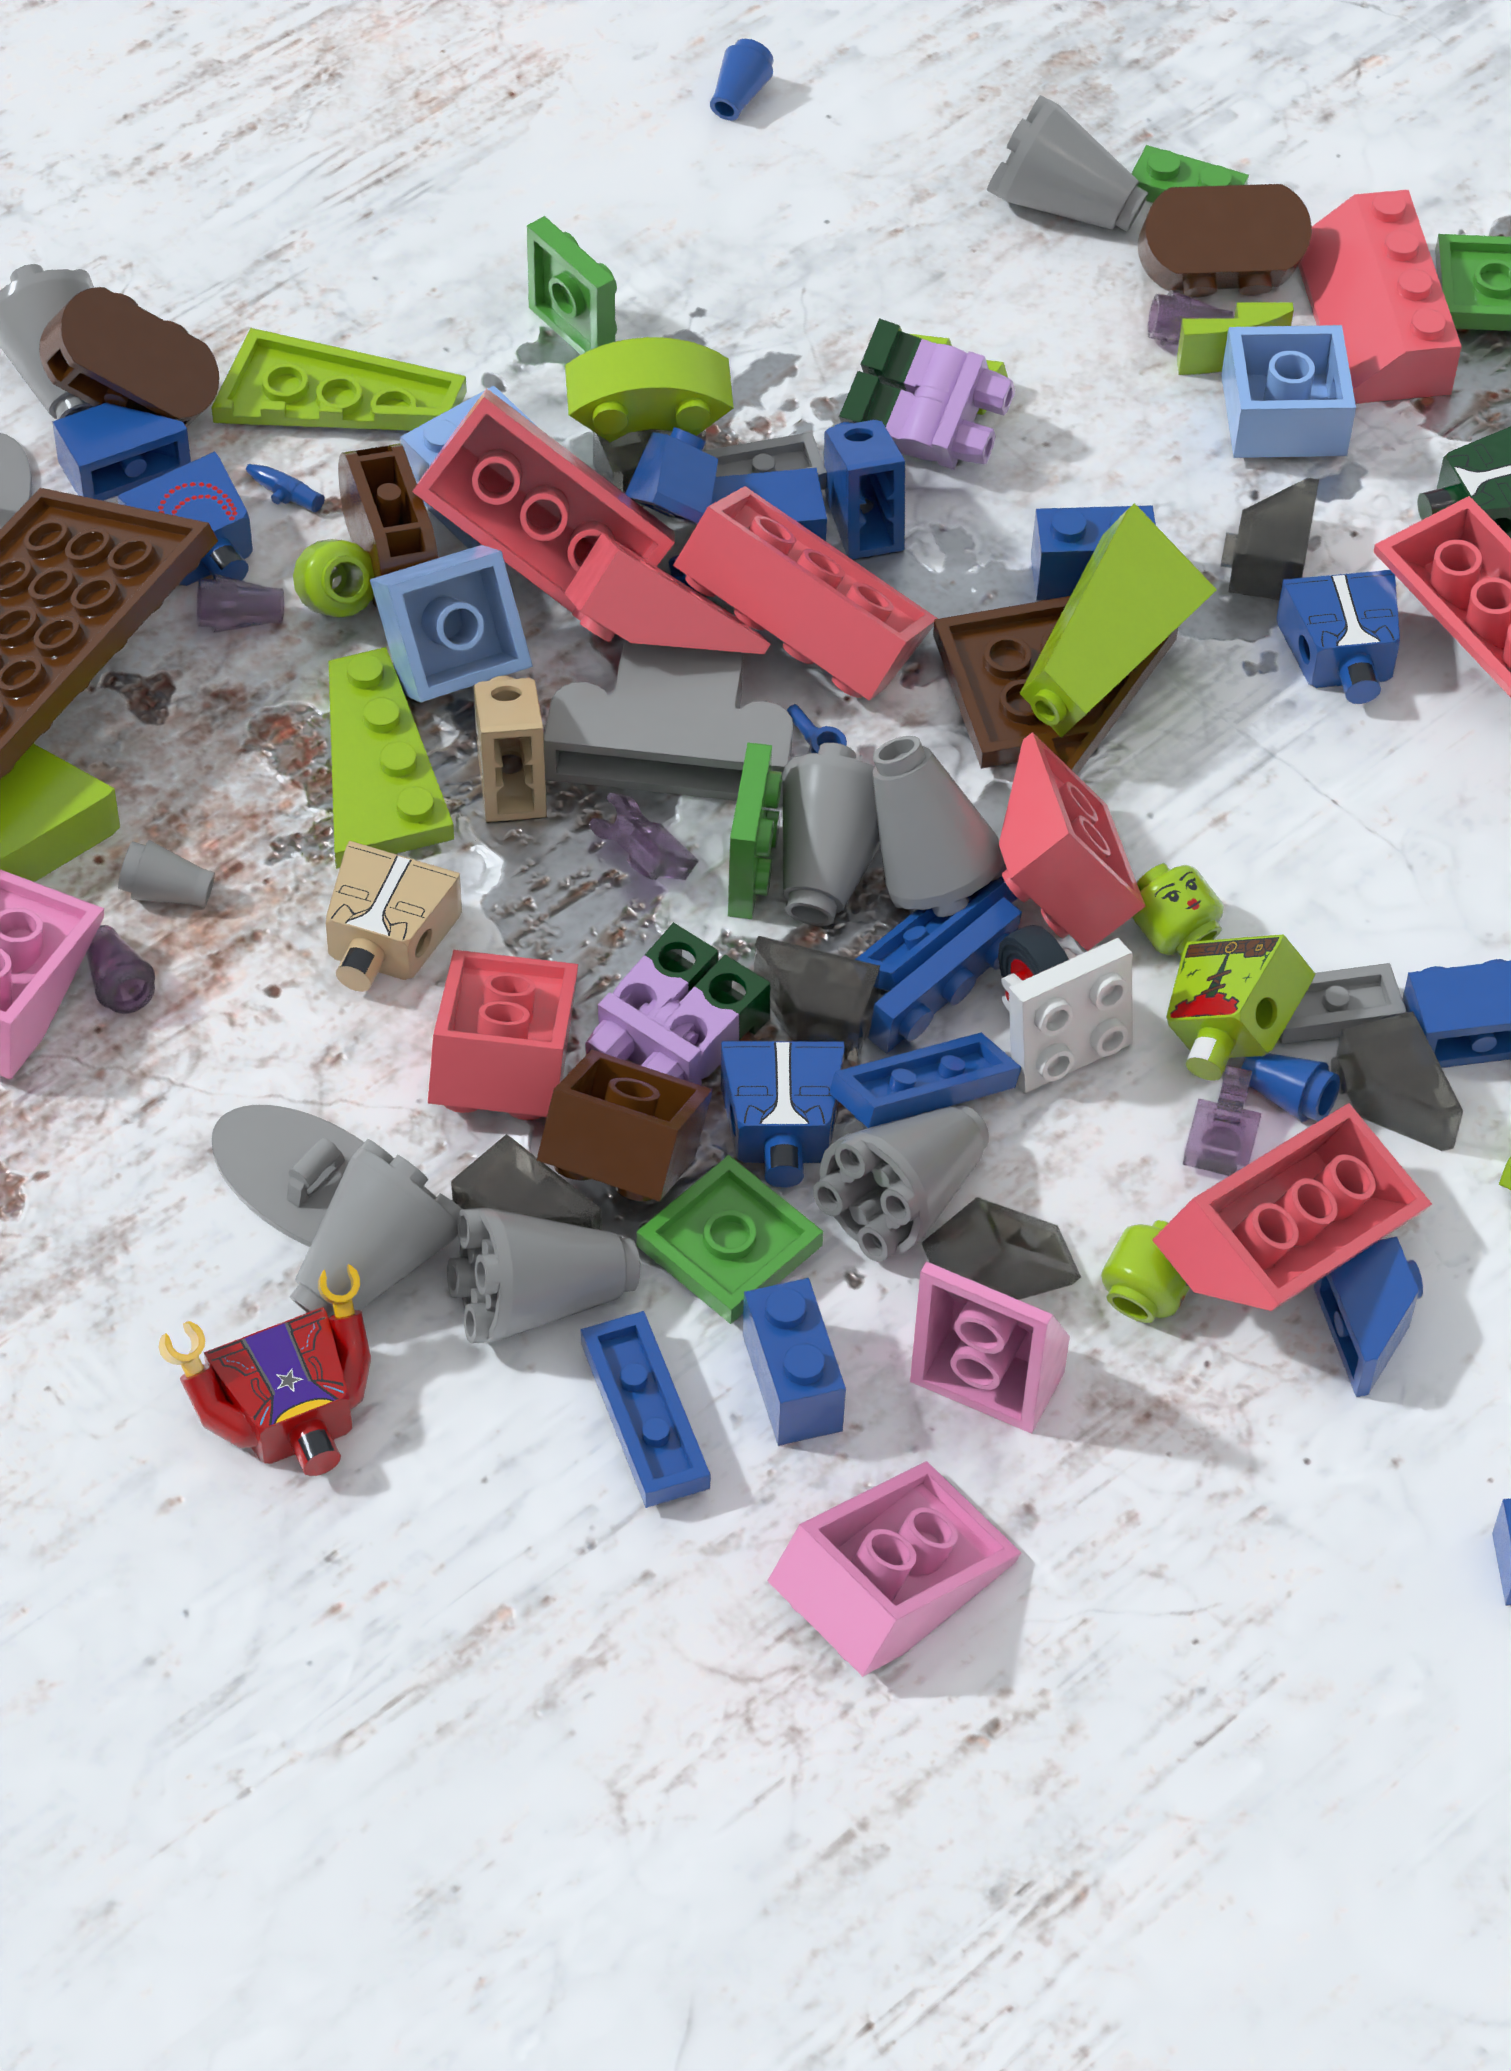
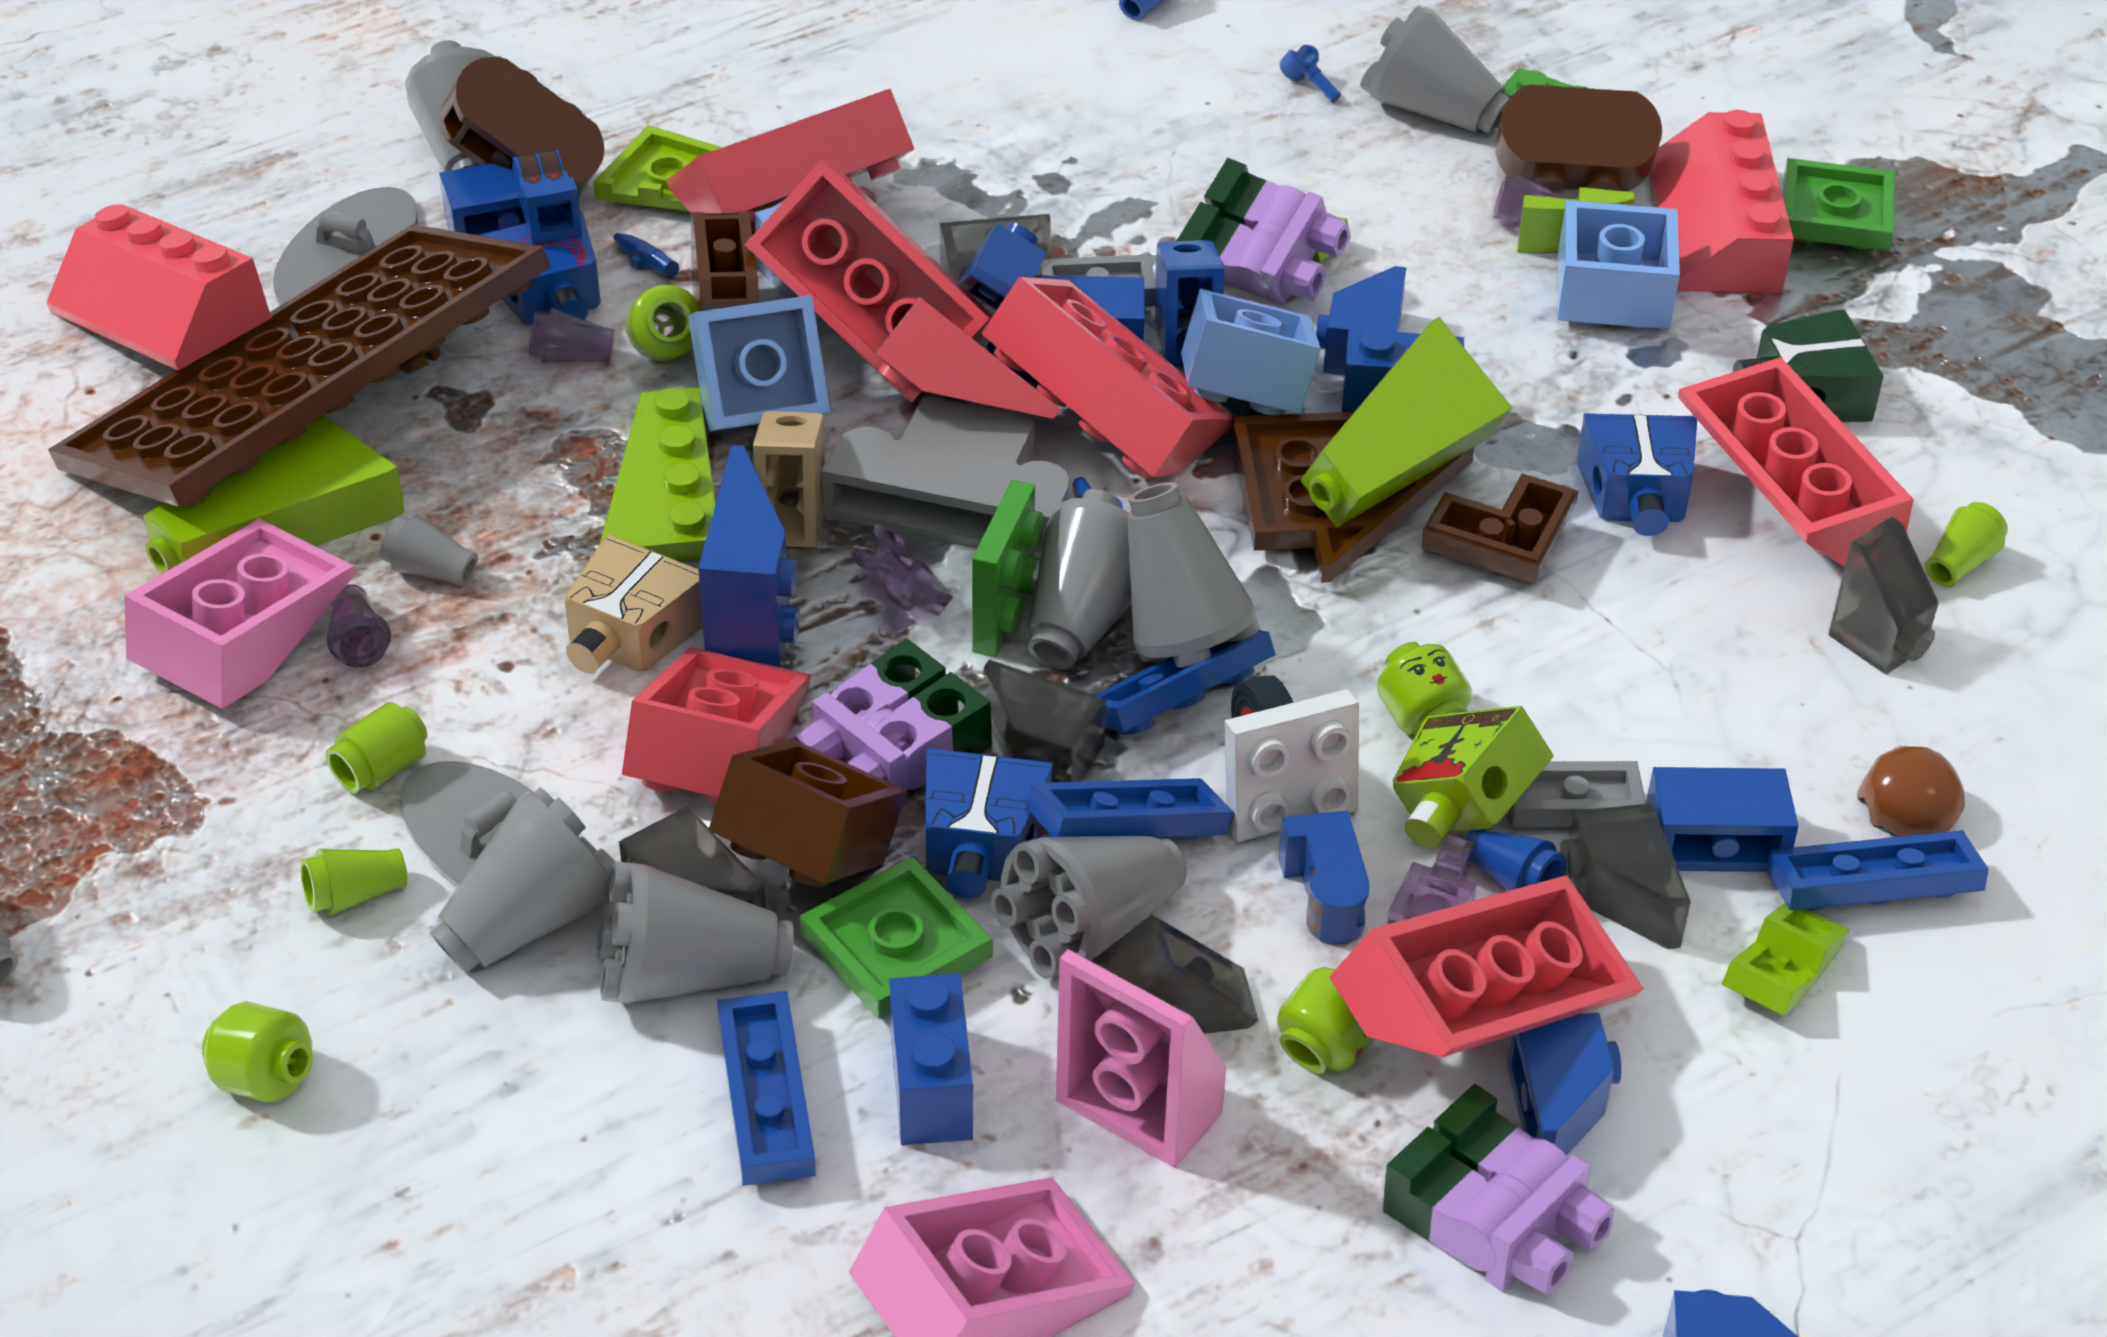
camera: 10 degrees right, 10 degrees down
red torso [158,1264,371,1476] -> none
bright green plate [527,216,617,355] -> none
lime brick [565,337,734,442] -> none
blue plate [868,897,1022,1054] -> none
coral slope [999,732,1146,951] -> none
clear smoke slope [1221,478,1319,601] -> none
none -> lime head [202,1001,313,1103]
none -> lime cone [300,848,407,916]
none -> lime brick [325,702,428,794]
none -> blue leg [512,150,582,245]
none -> coral slope [666,88,915,224]
none -> blue slope [698,445,800,667]
none -> light blue brick [1181,288,1321,415]
none -> blue leg [1278,810,1369,944]
none -> blue hand [1279,44,1341,103]
none -> blue slope [1316,266,1407,375]
none -> lavender hips [1382,1083,1615,1296]
none -> reddish brown brick [1421,474,1579,584]

